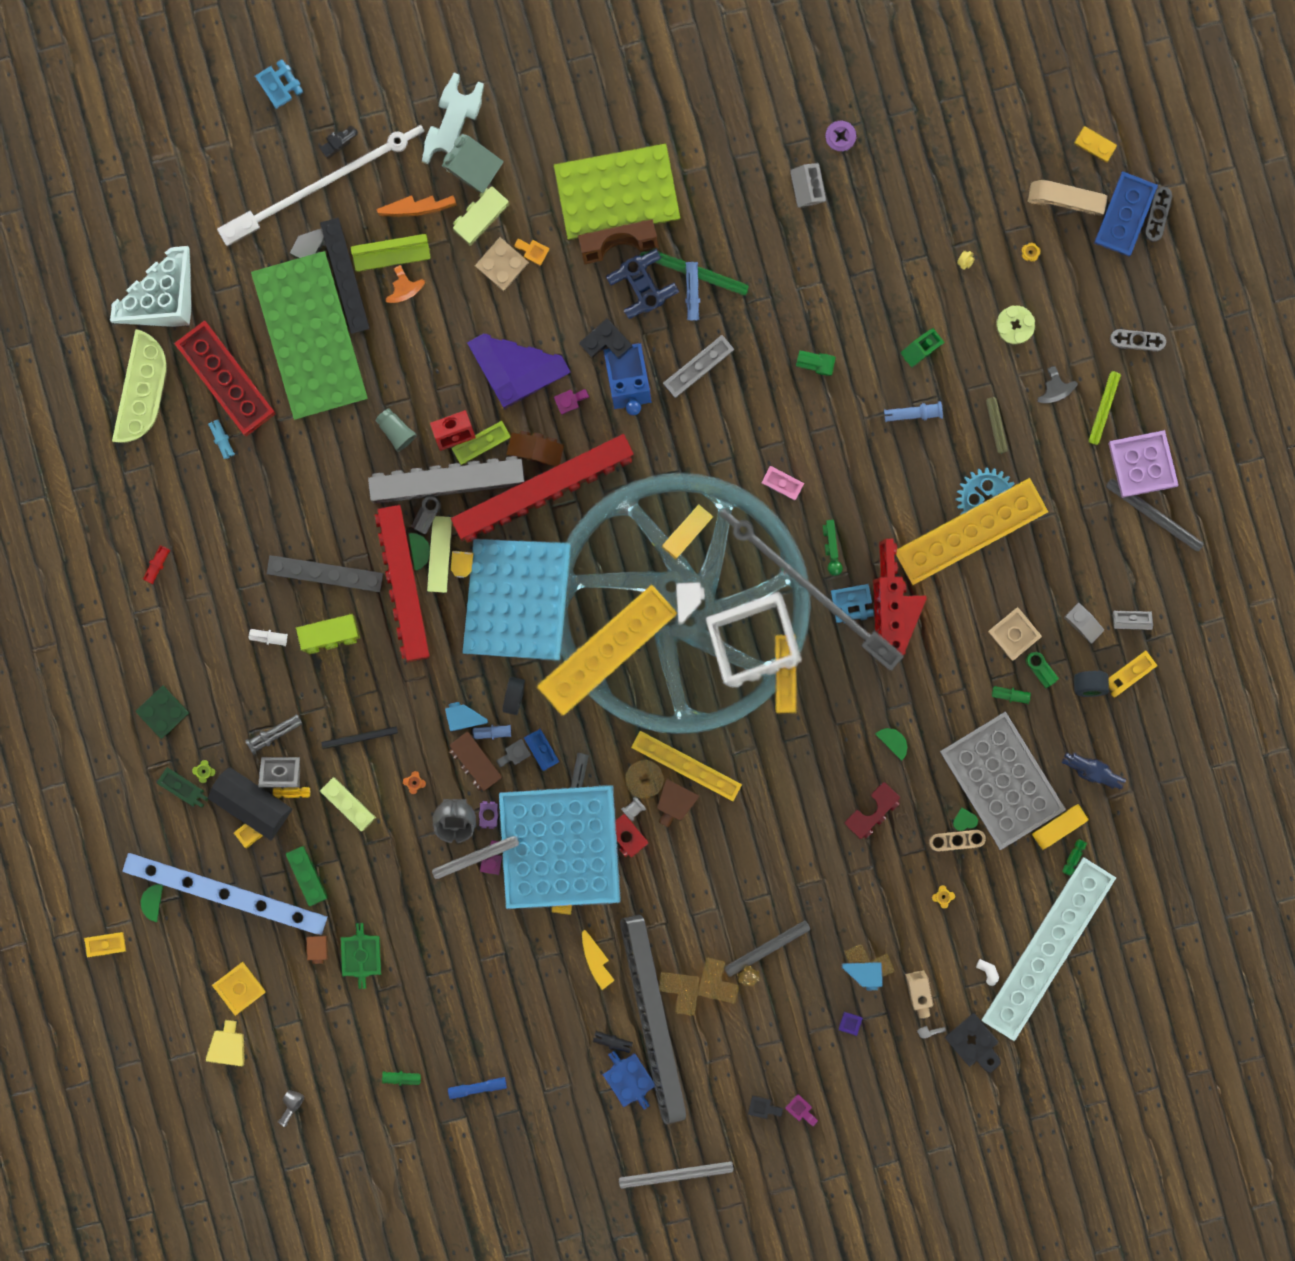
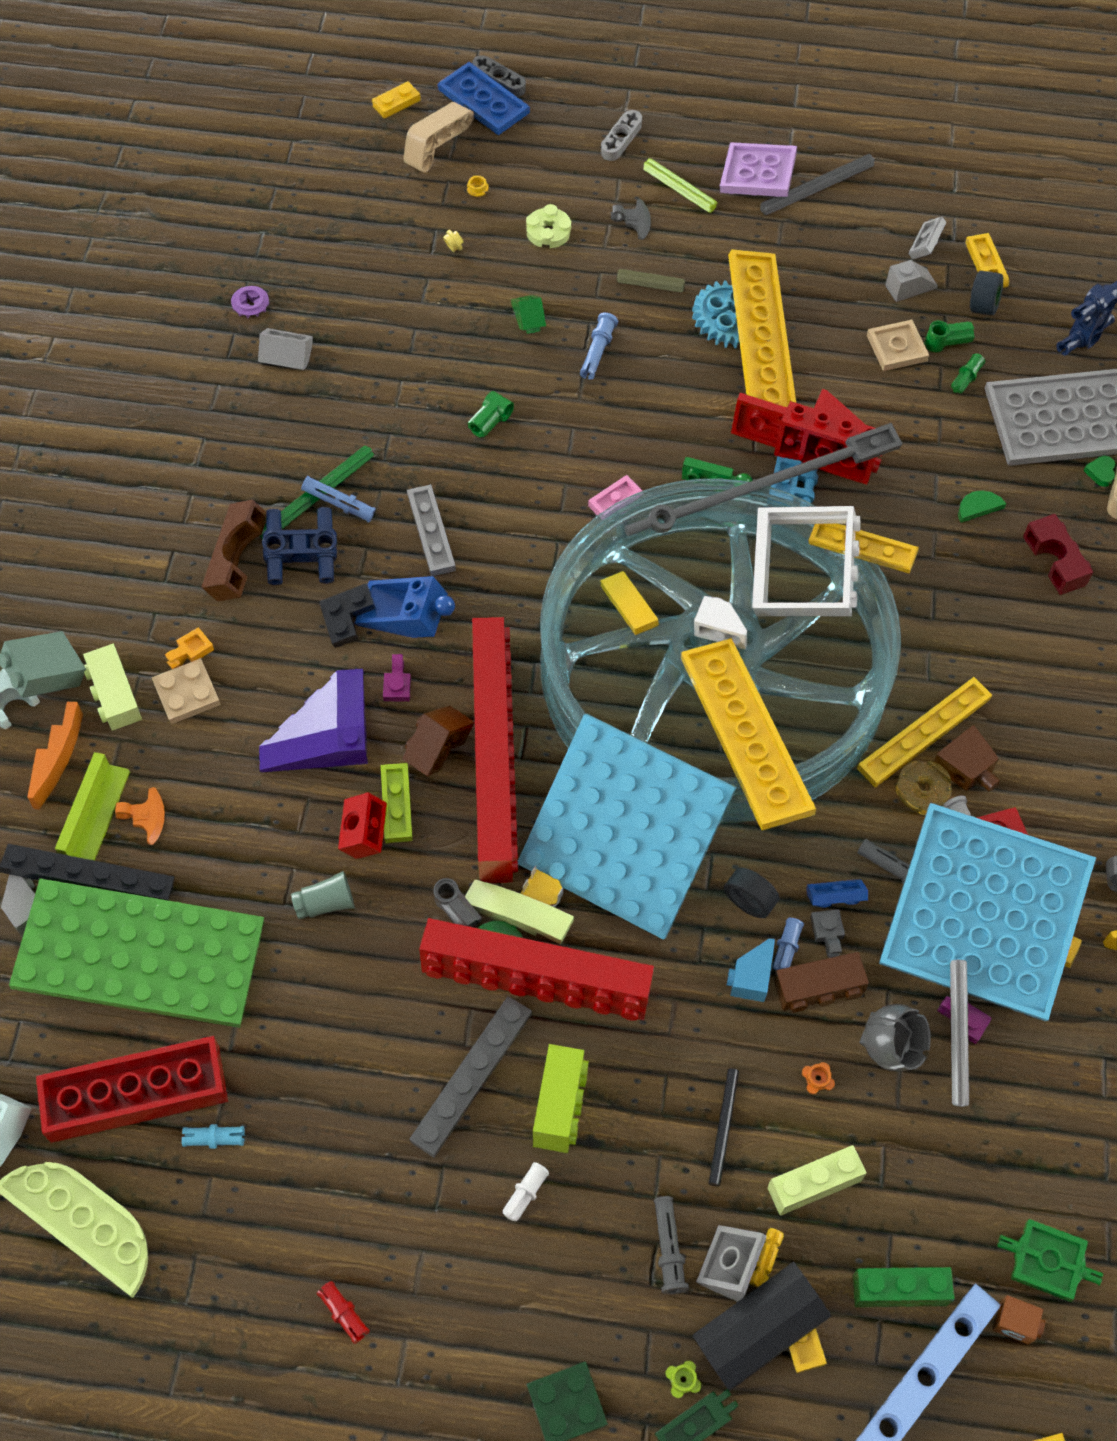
camera: 65 degrees left, 25 degrees down
light grey brick [368,456,525,504] -> none
medium lavender piece [479,801,498,829] -> none
lime plate [554,144,680,240] -> none

